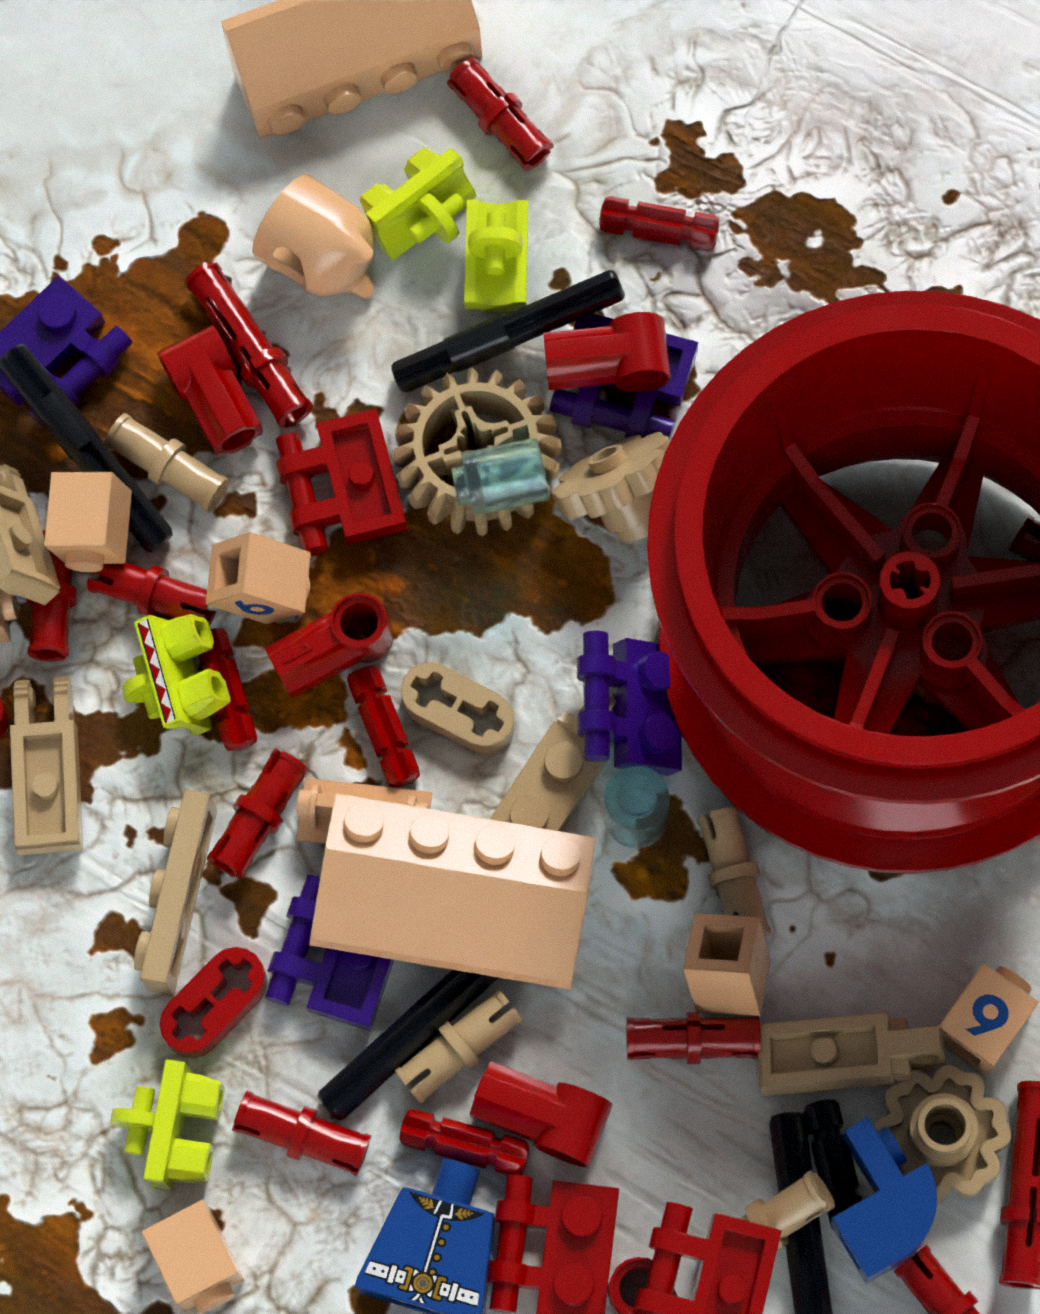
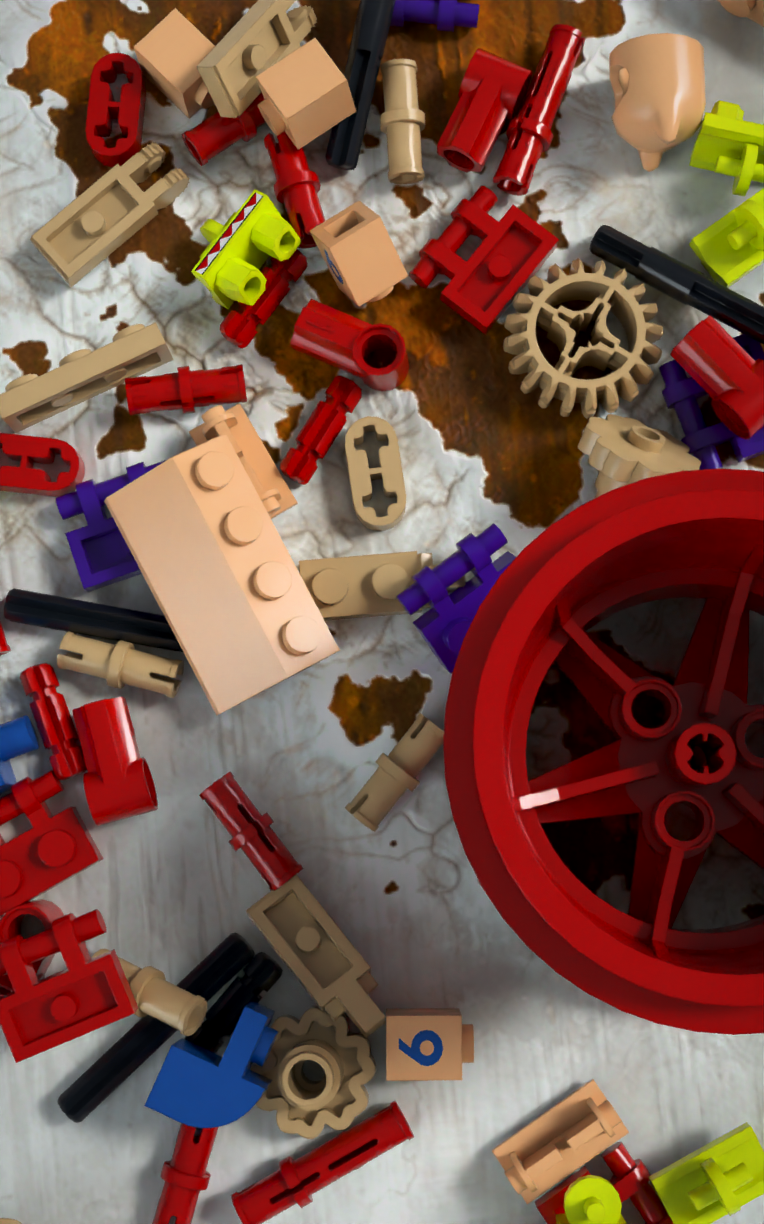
camera: 50 degrees right, 10 degrees up
clear light blue brick [451,437,549,516] -> none
clear light blue brick [604,766,670,848] -> none
light nougat brick [683,913,771,1016] -> none

